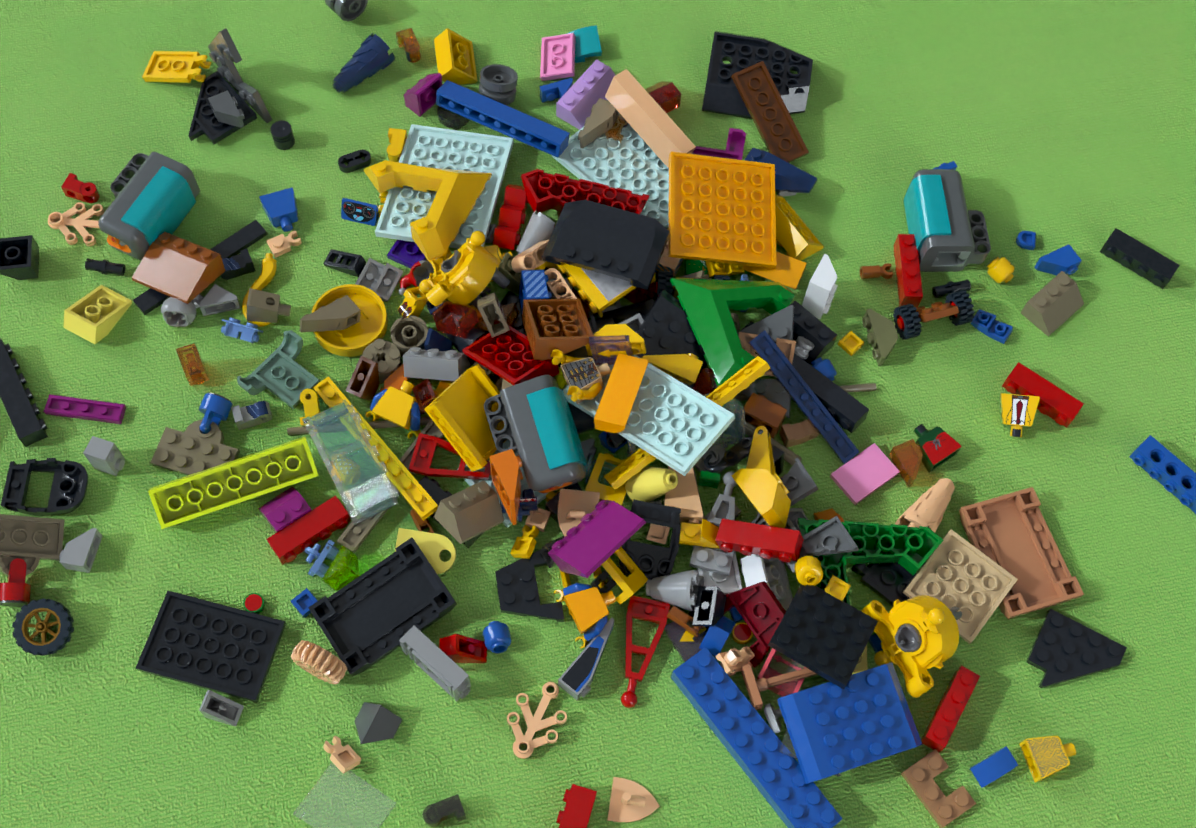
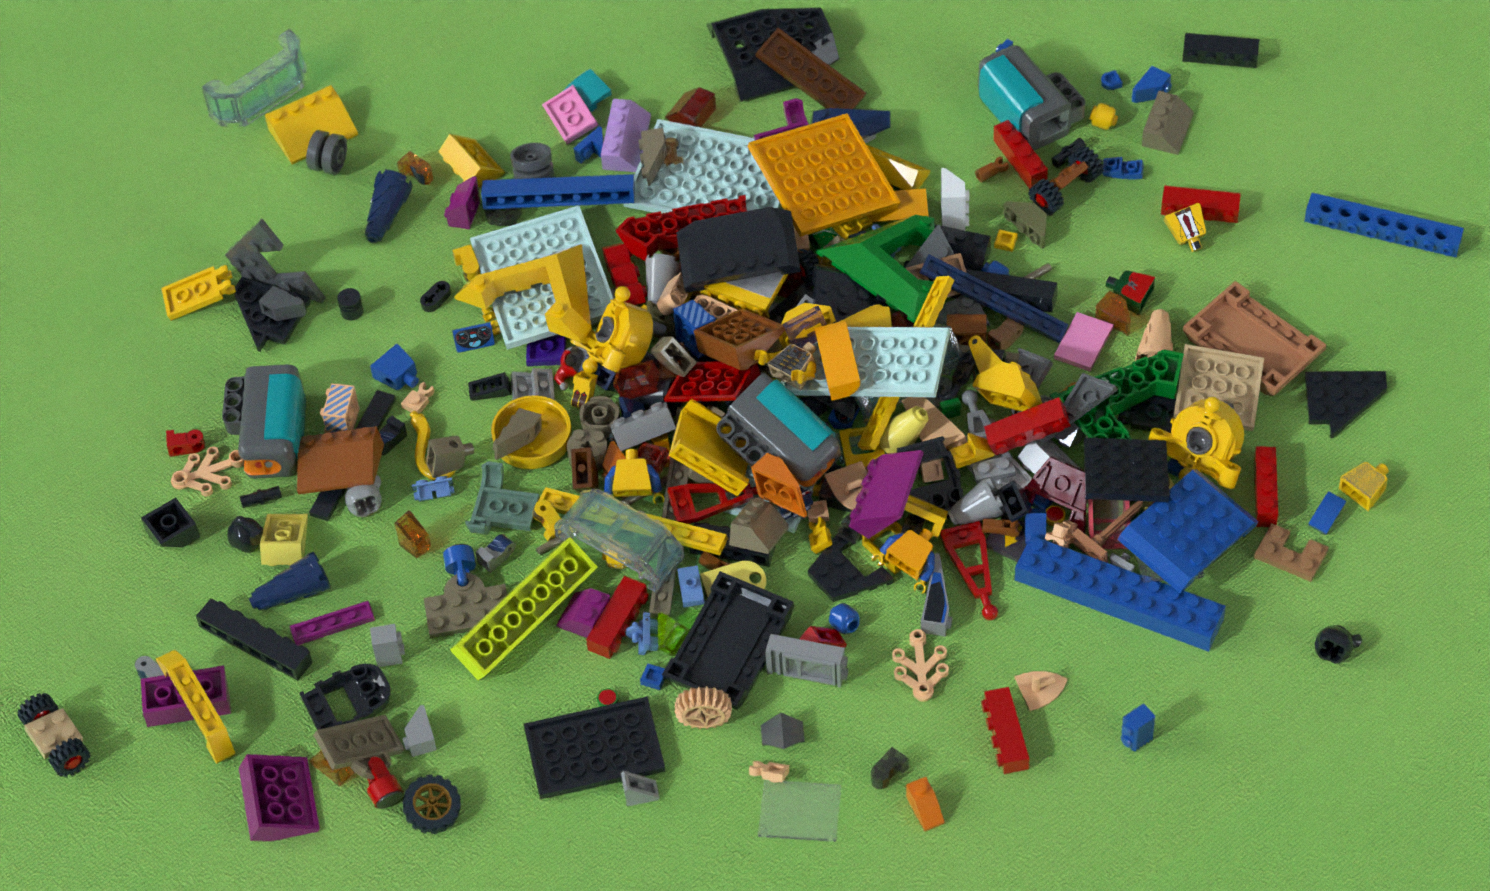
camera: 20 degrees left, 10 degrees down
light grey slope [199,284,241,316] -> none
light nougat brick [605,69,696,168] -> none
light grey wheel [794,336,814,359] -> none
yellow head [794,556,823,586] -> none
yellow tile [825,575,851,601] -> none
none -> black piece [227,516,263,553]
none -> dark blue cone [249,551,331,610]
none -> light nougat container [320,383,360,433]
none -> medium blue brick [677,565,704,608]

